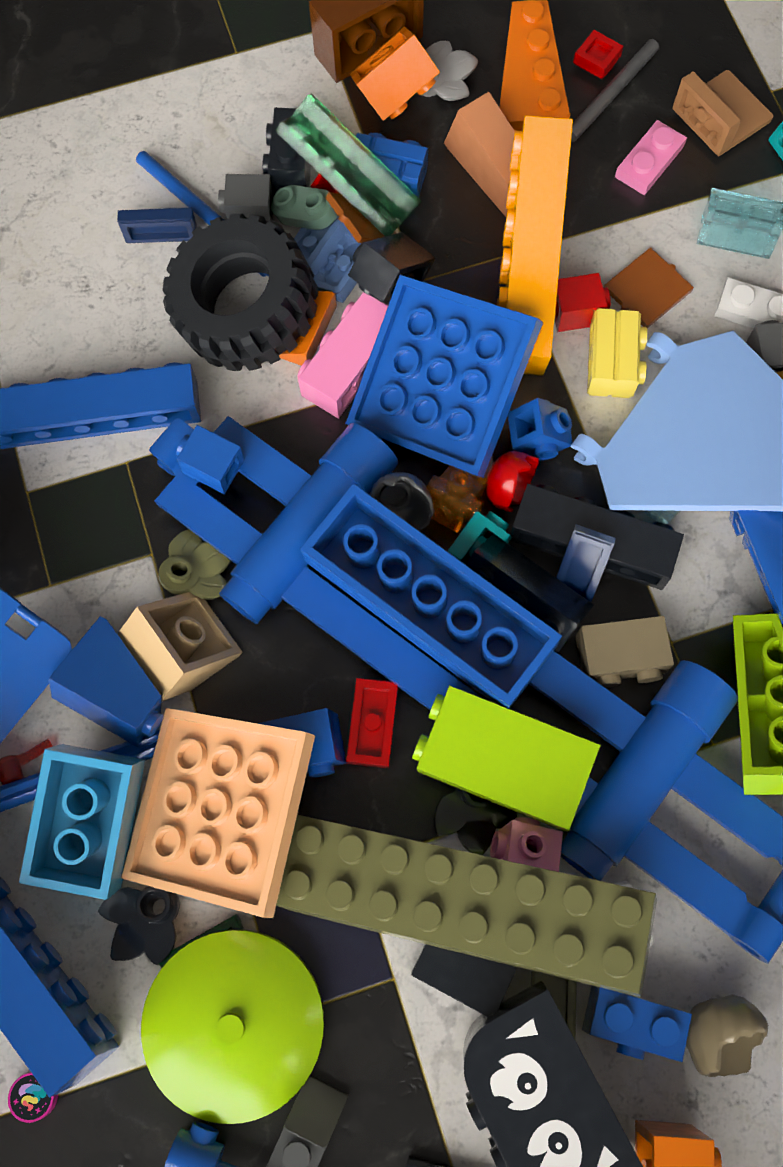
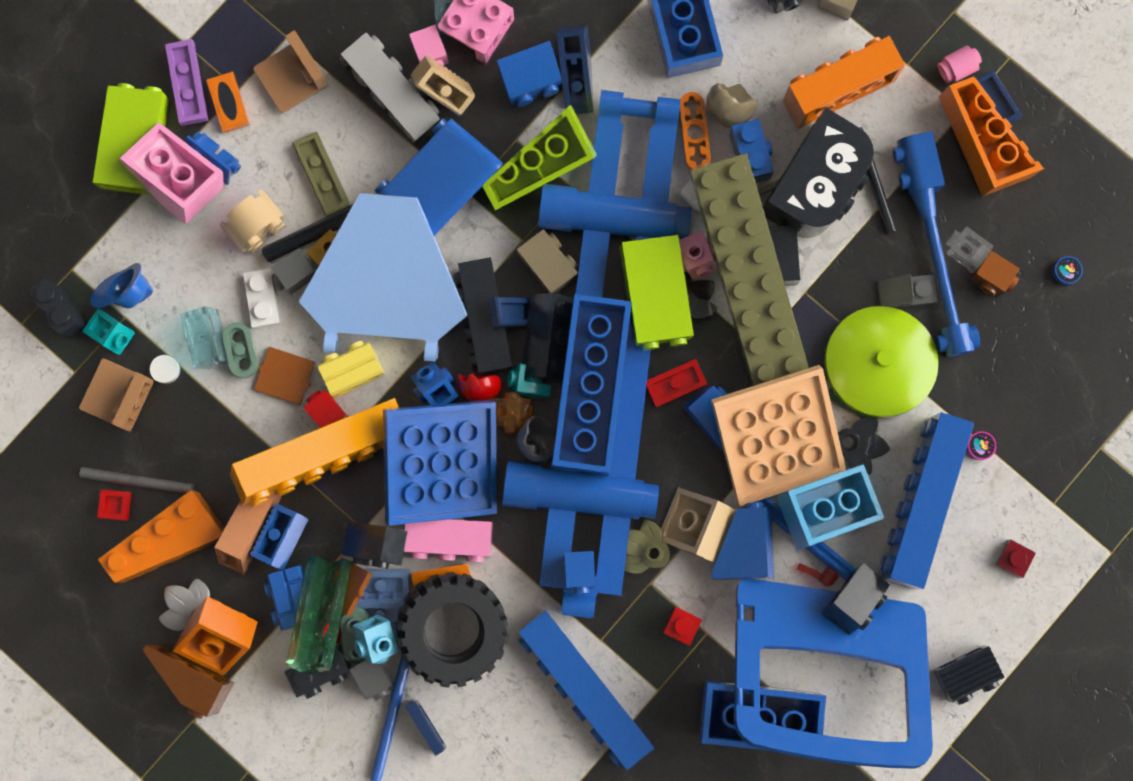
camera: 120 degrees left, 10 degrees up
bright pink plate [615,120,687,195] -> none
none -> white tile [150,355,180,384]
none -> sand green plate [222,322,259,379]
none -> blue brick [250,504,309,570]
none -> medium azure brick [352,615,398,664]
none -> red brick [662,607,702,646]
none -> orange beam [679,92,711,170]

